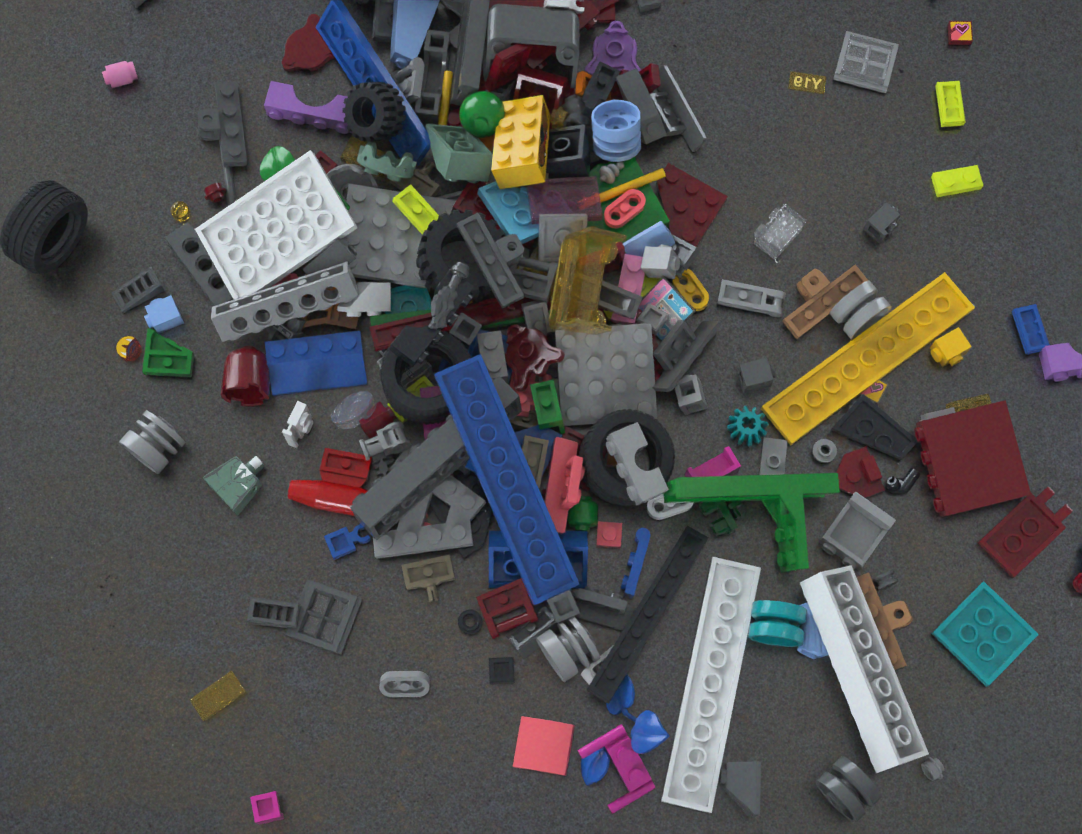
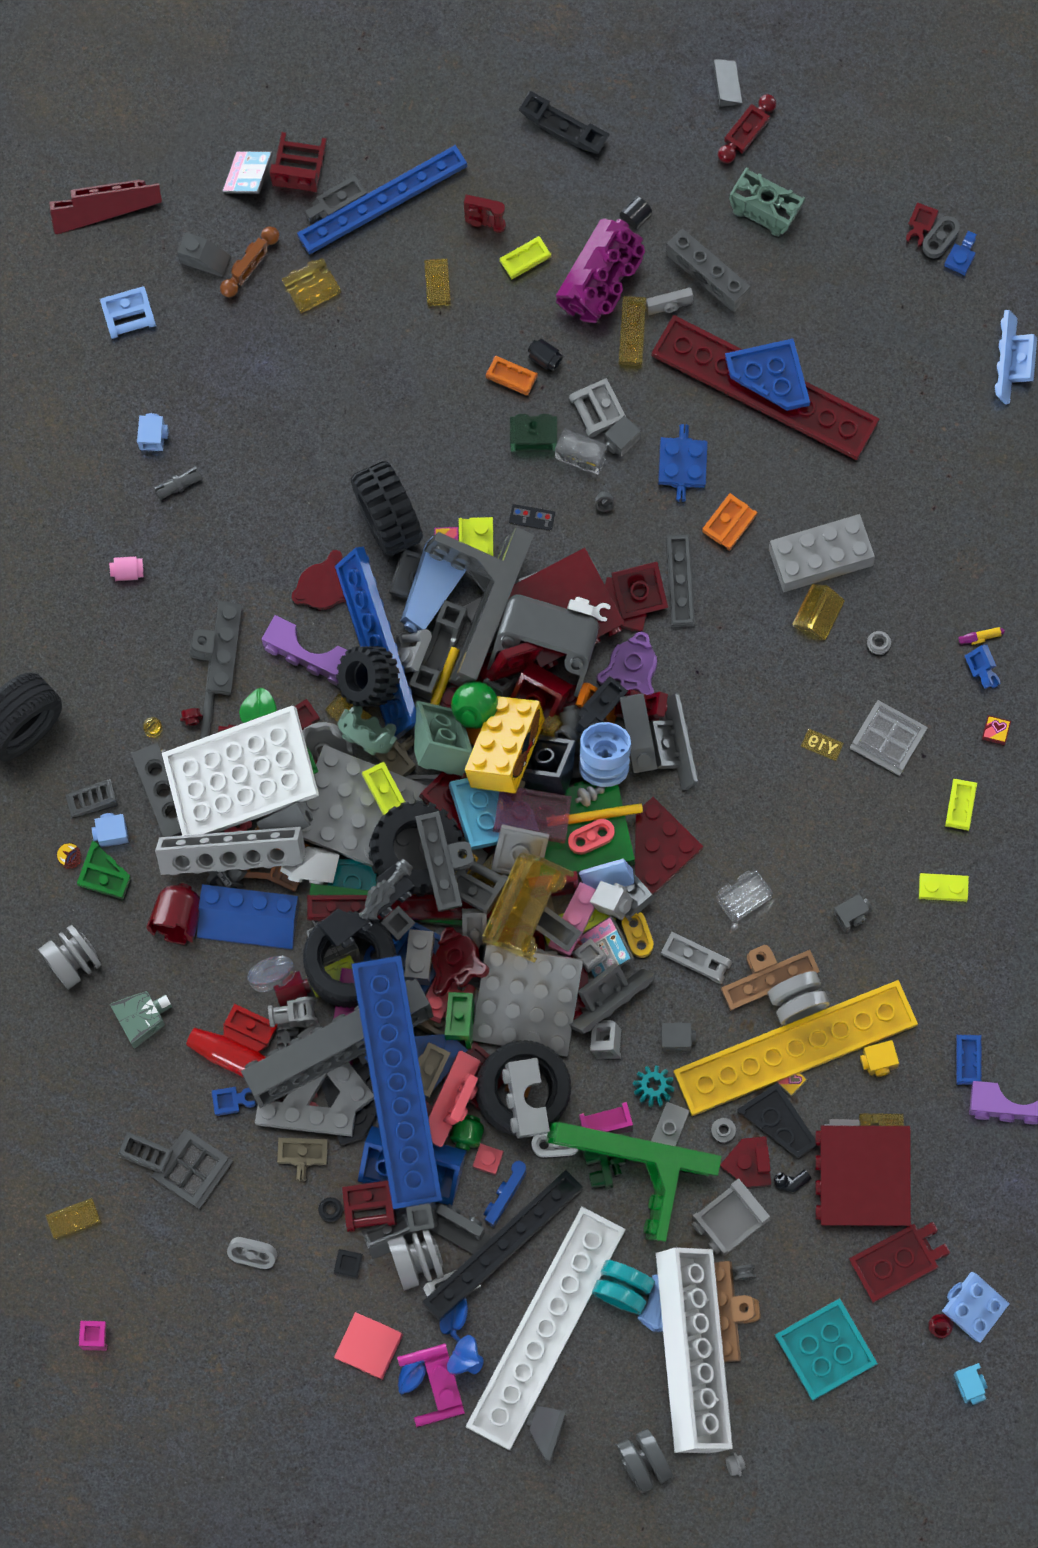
camera: 20 degrees right, 0 degrees up
white plate [282,401,313,448] -> none

